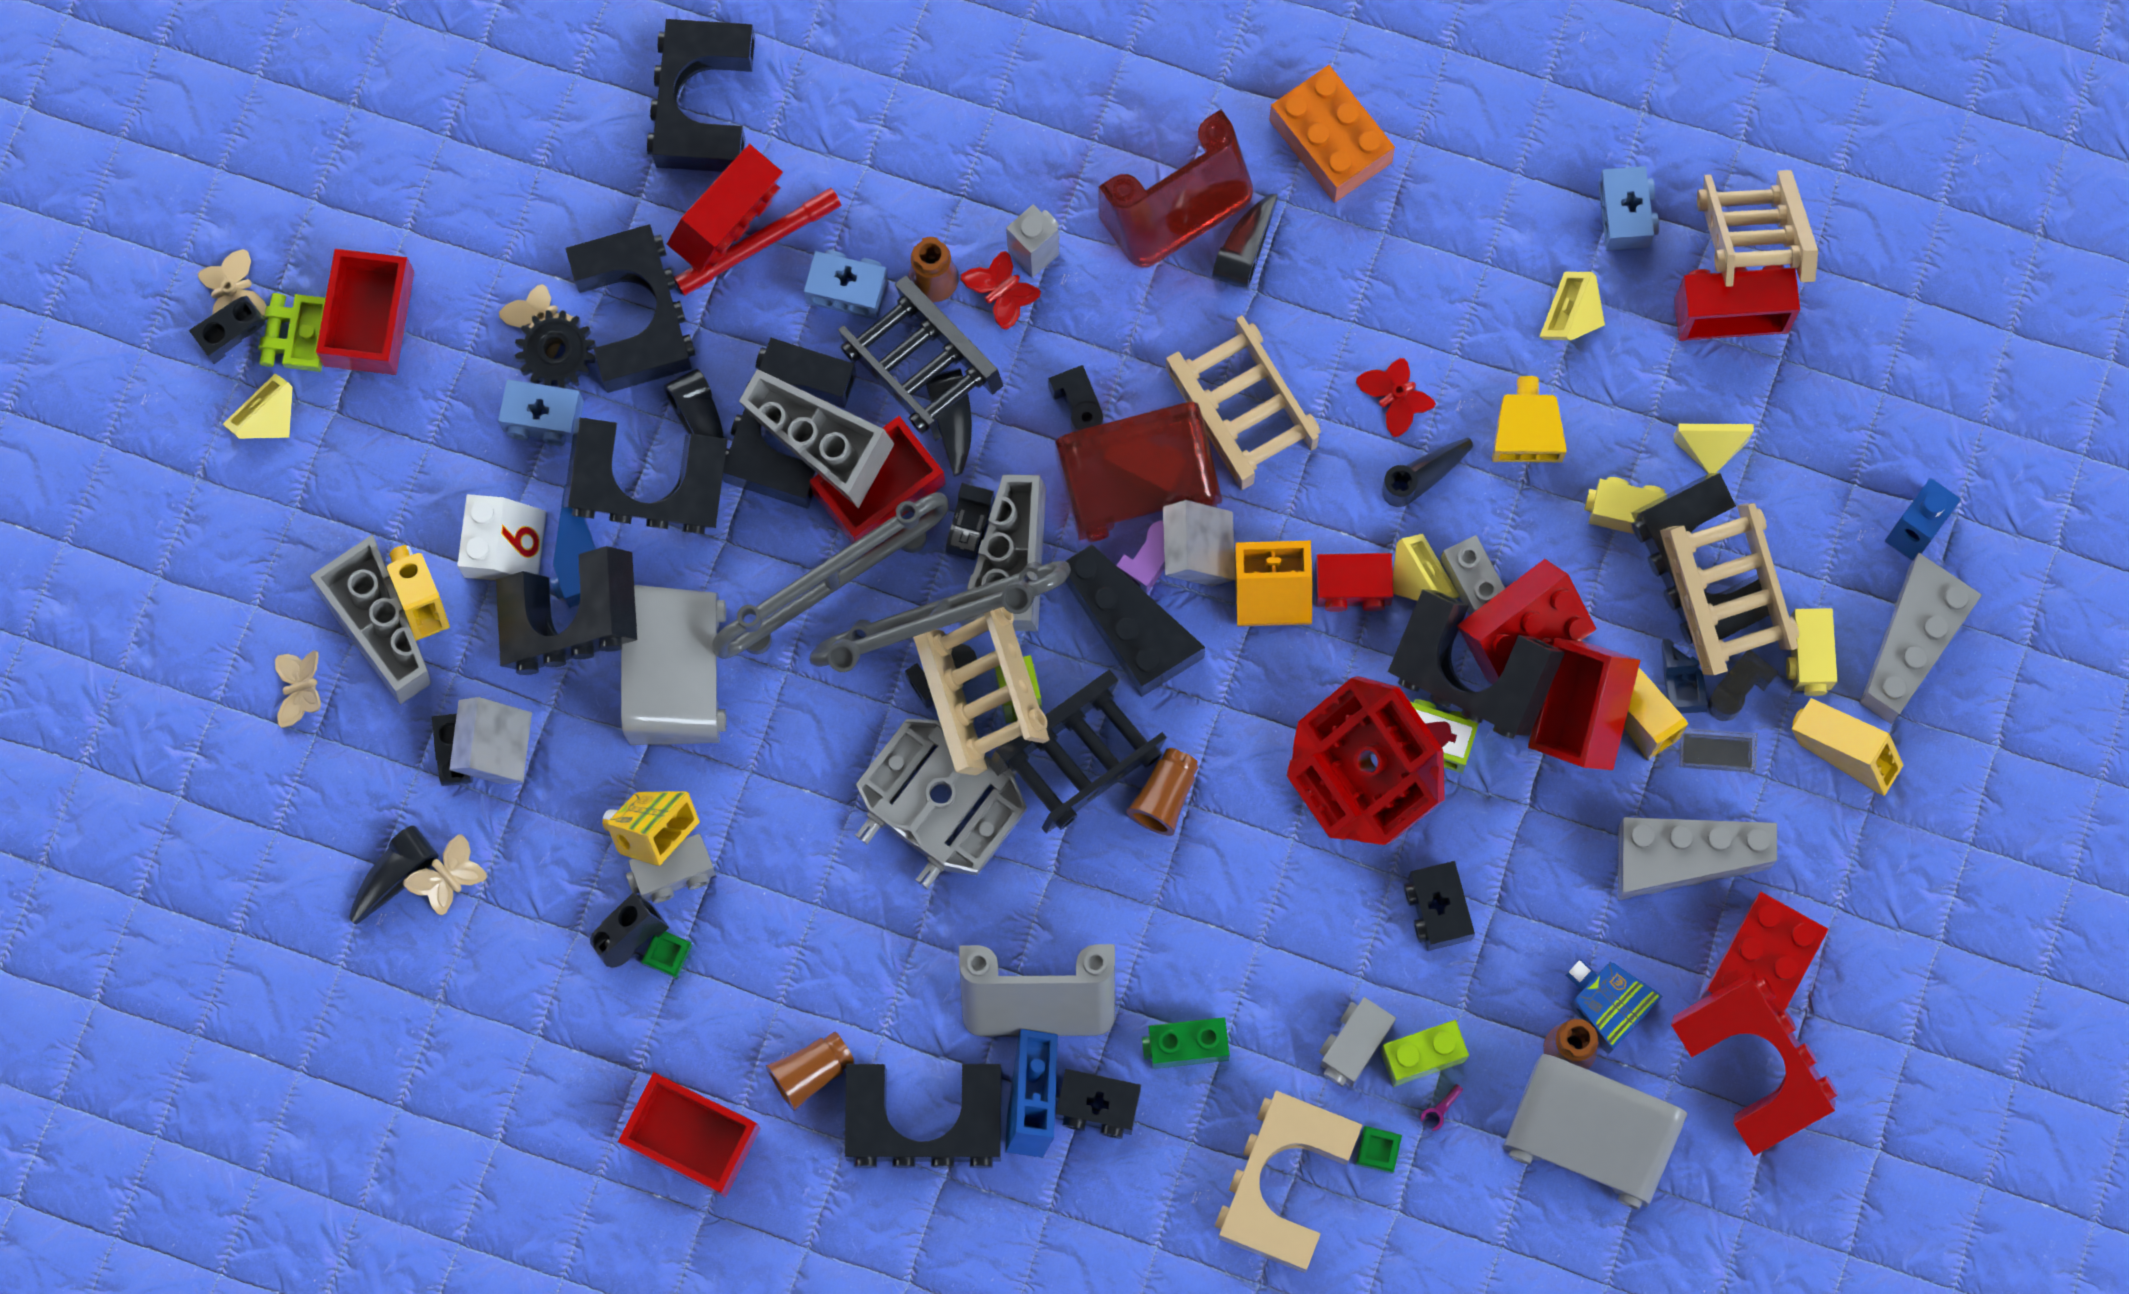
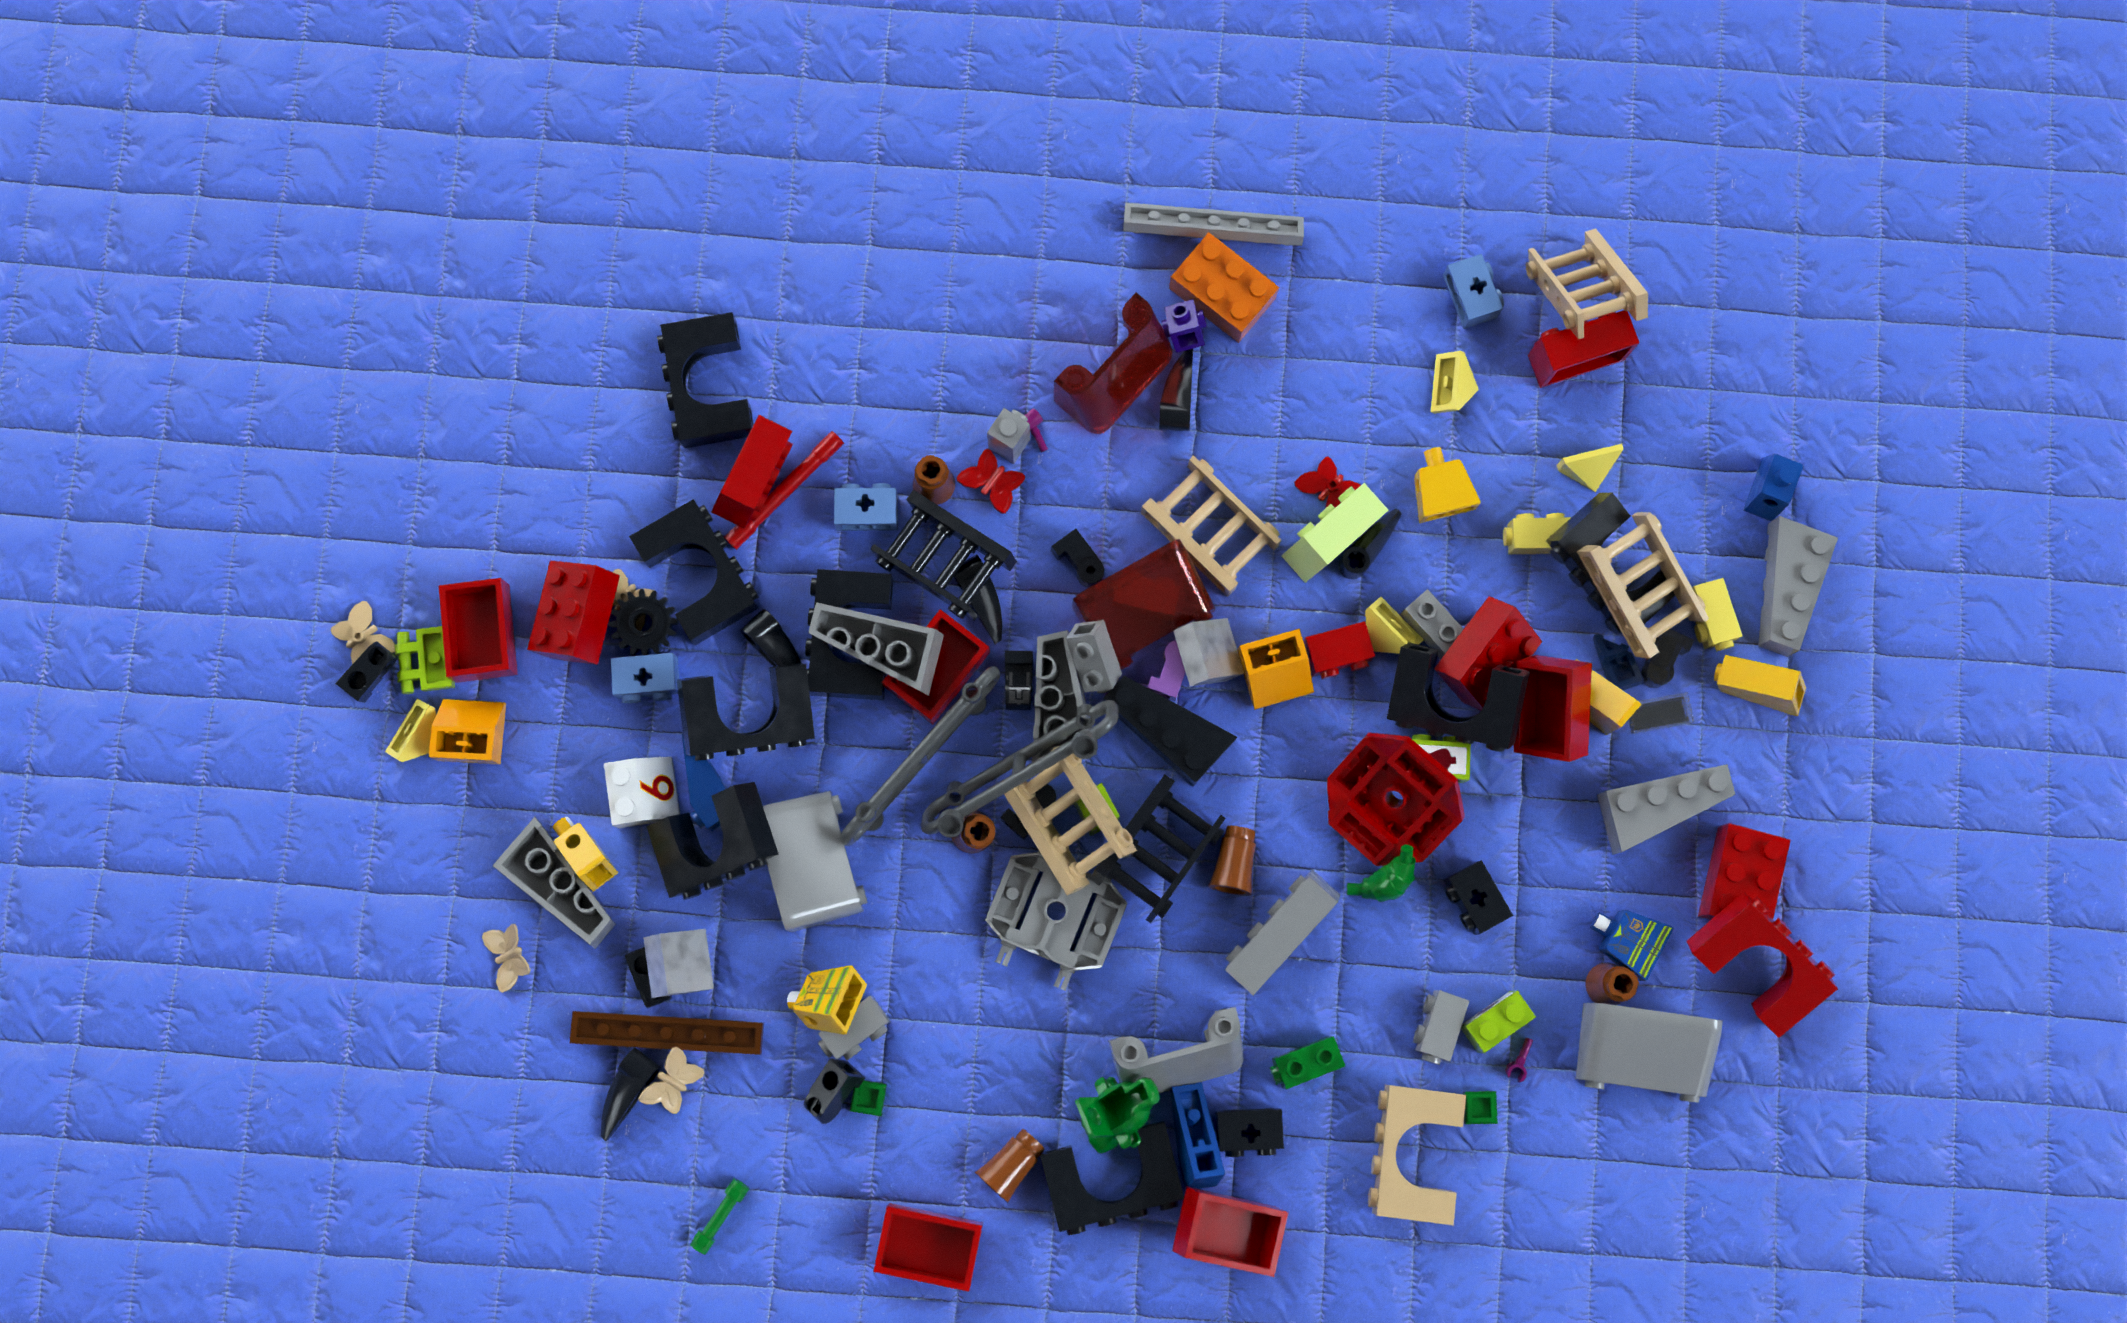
camera: 20 degrees left, 5 degrees up
none -> light orange slope [429,699,506,765]
none -> red piece [527,560,620,665]
none -> reddish brown plate [570,1011,764,1055]
none -> green bar [690,1178,750,1255]
none -> dark orange plant [951,810,995,854]
none -> magenta hand [1025,408,1048,453]
none -> light grey brick [1066,620,1122,693]
none -> green piece [1075,1077,1160,1153]
none -> light grey plate [1123,202,1304,246]
none -> dark purple brick [1161,299,1207,353]
none -> red piece [1172,1187,1289,1277]
none -> light grey wedge [1225,869,1340,995]
none -> yellowish green wedge [1281,483,1389,583]
none -> green piece [1346,845,1416,902]

